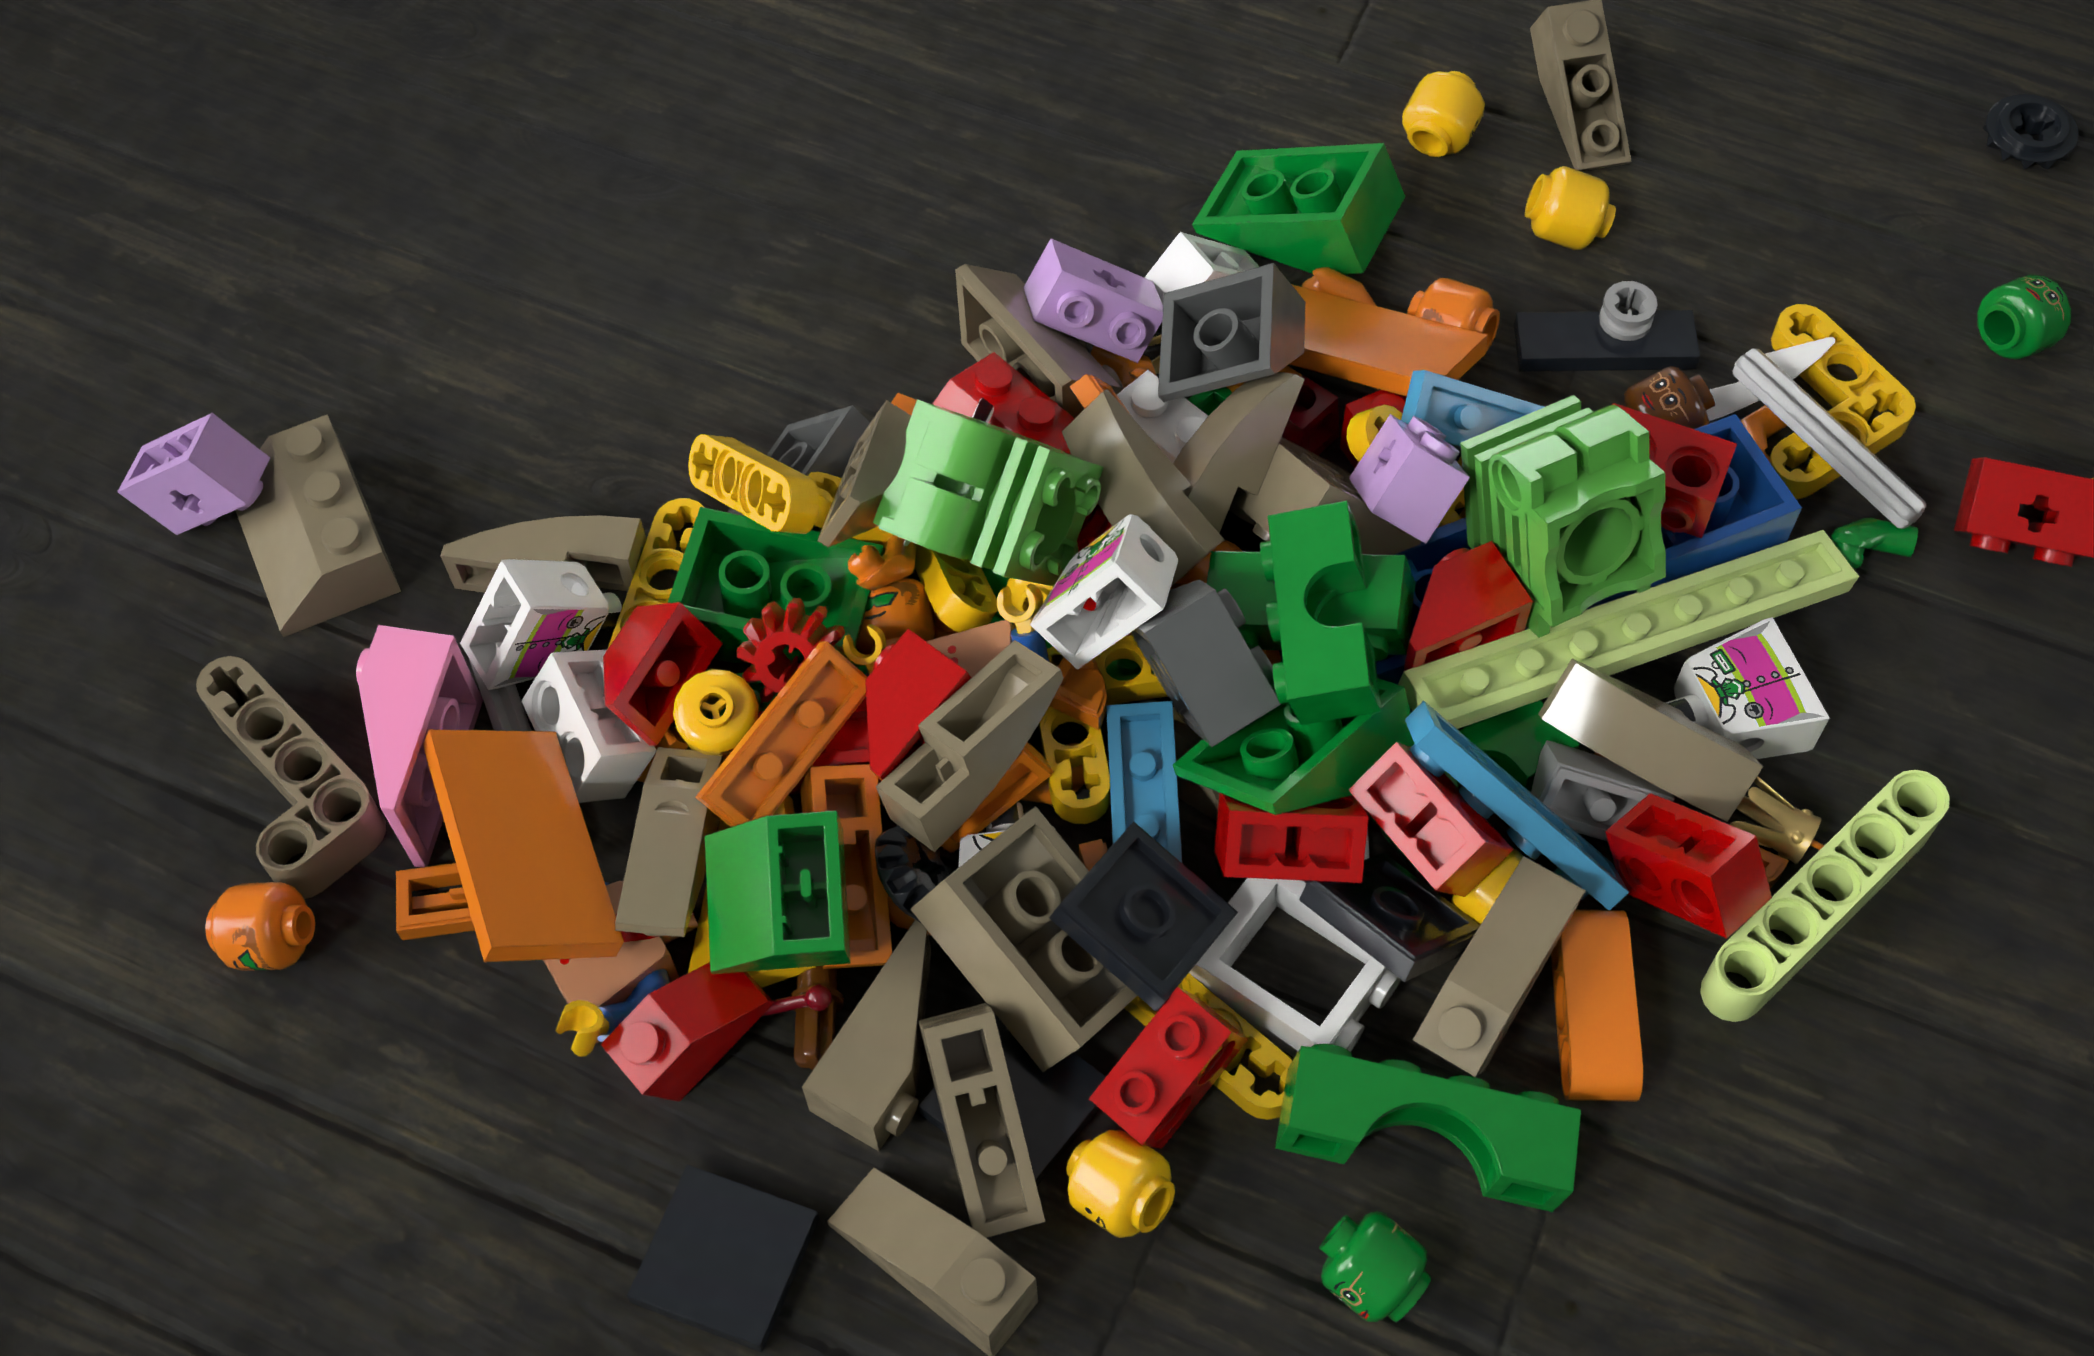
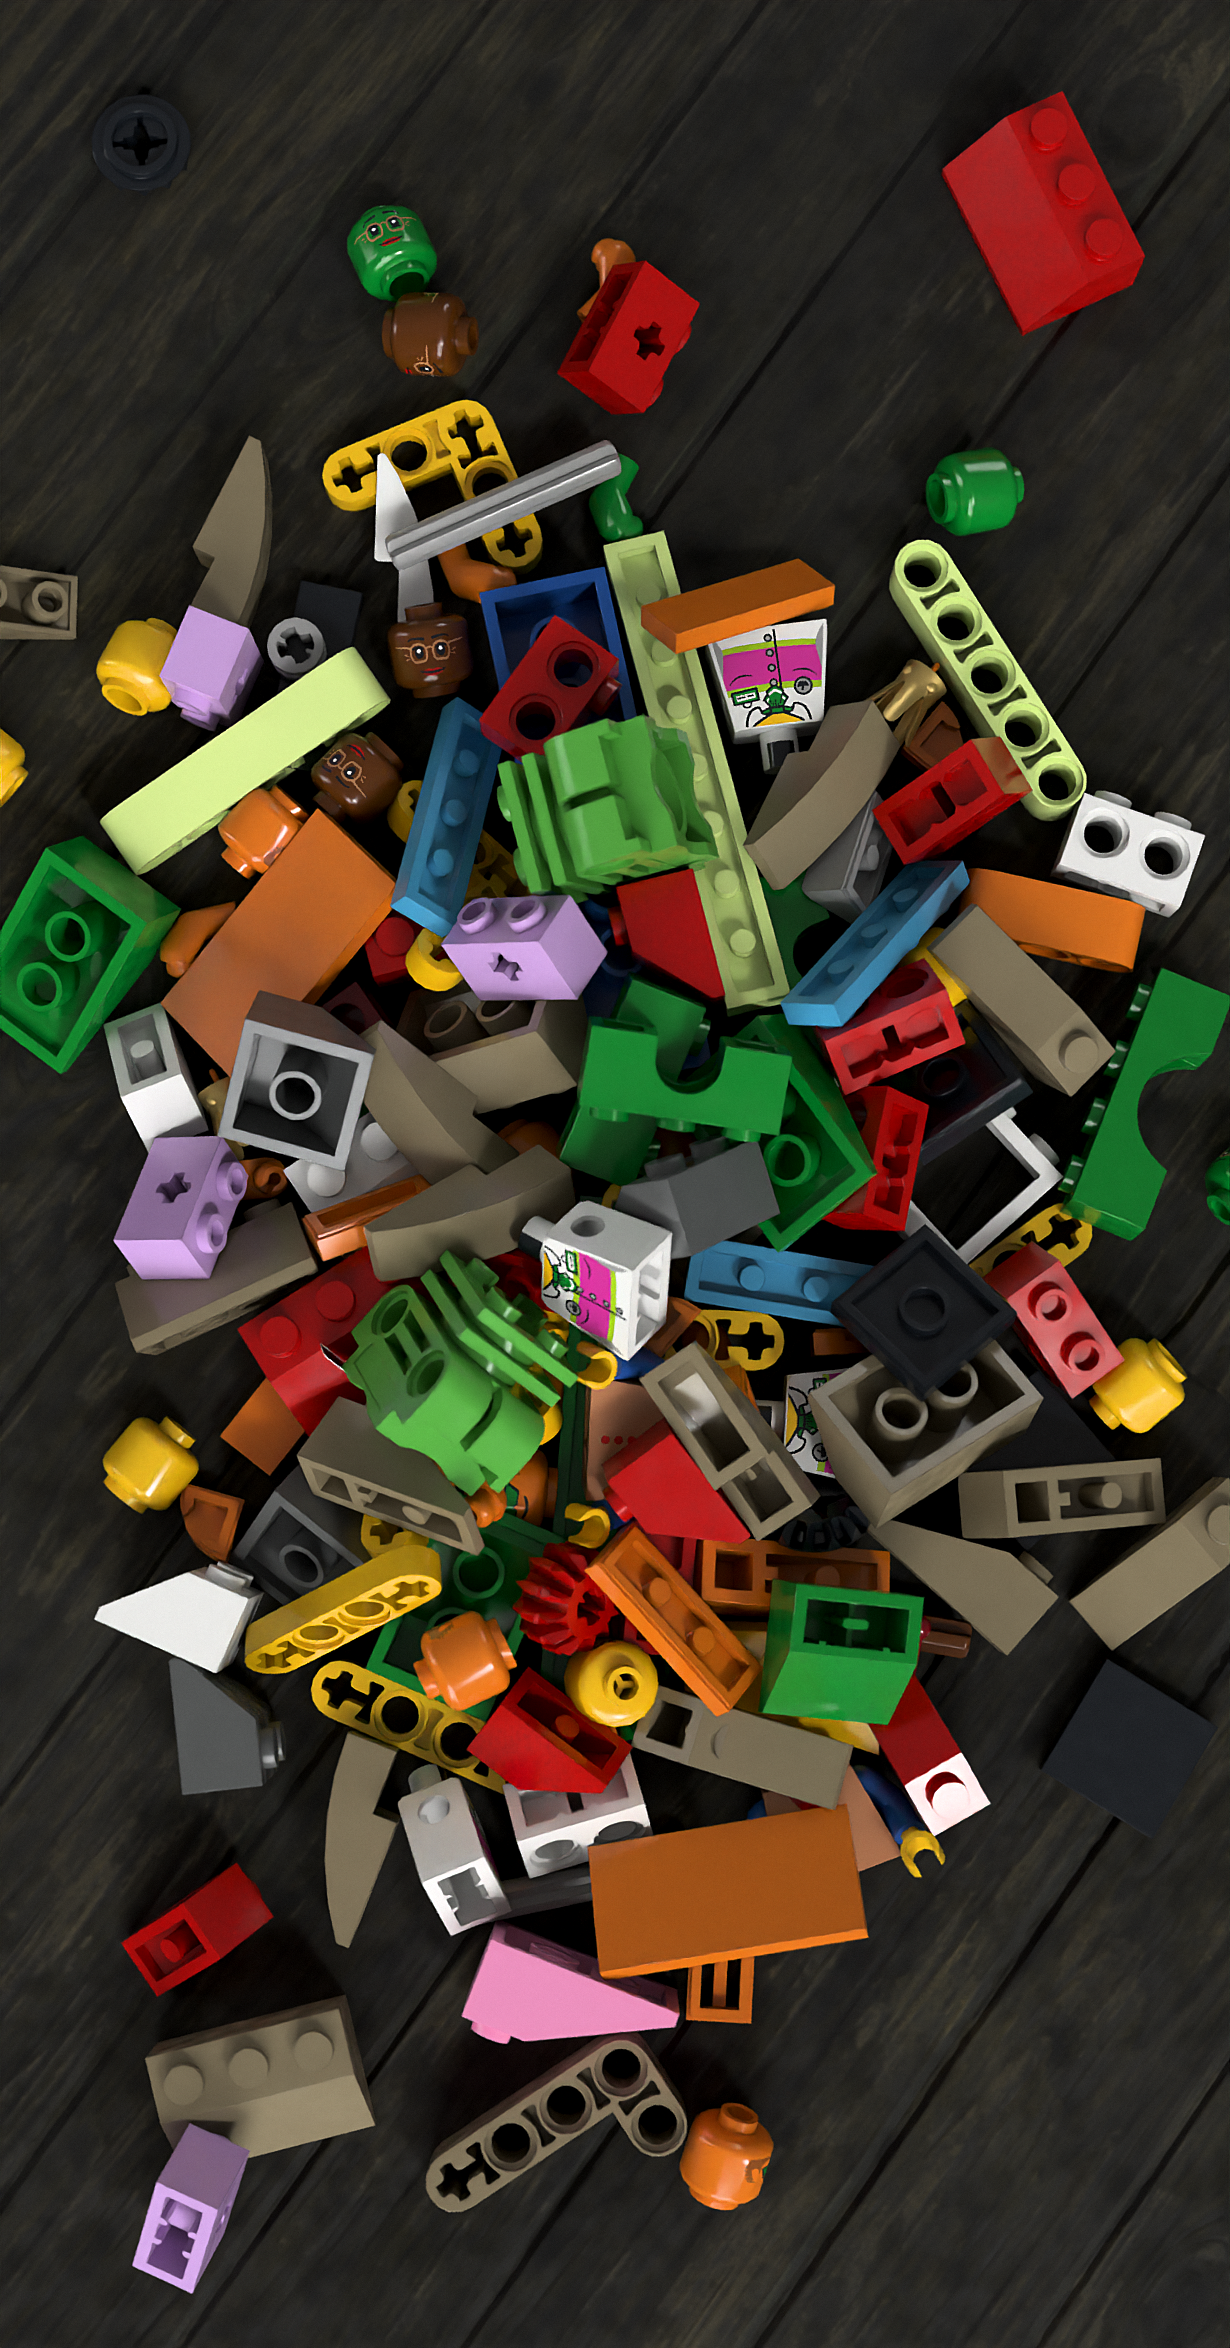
camera: 80 degrees left, 25 degrees up
none -> white slope [95,1561,264,1673]
none -> yellowish green beam [100,647,390,876]
none -> yellow head [103,1416,199,1514]
none -> red slope [121,1863,274,1997]
none -> lavender brick [159,605,264,731]
none -> dark grey slope [169,1656,286,1795]
none -> orange tile [180,1484,246,1563]
none -> dark tan slope [191,436,272,629]
none -> reddish brown head [310,732,405,827]
none -> reddish brown head [382,292,479,377]
none -> orange head [413,1611,517,1711]
none -> orange tile [641,558,835,654]
none -> green head [926,447,1024,536]
none -> white brick [1050,791,1205,918]

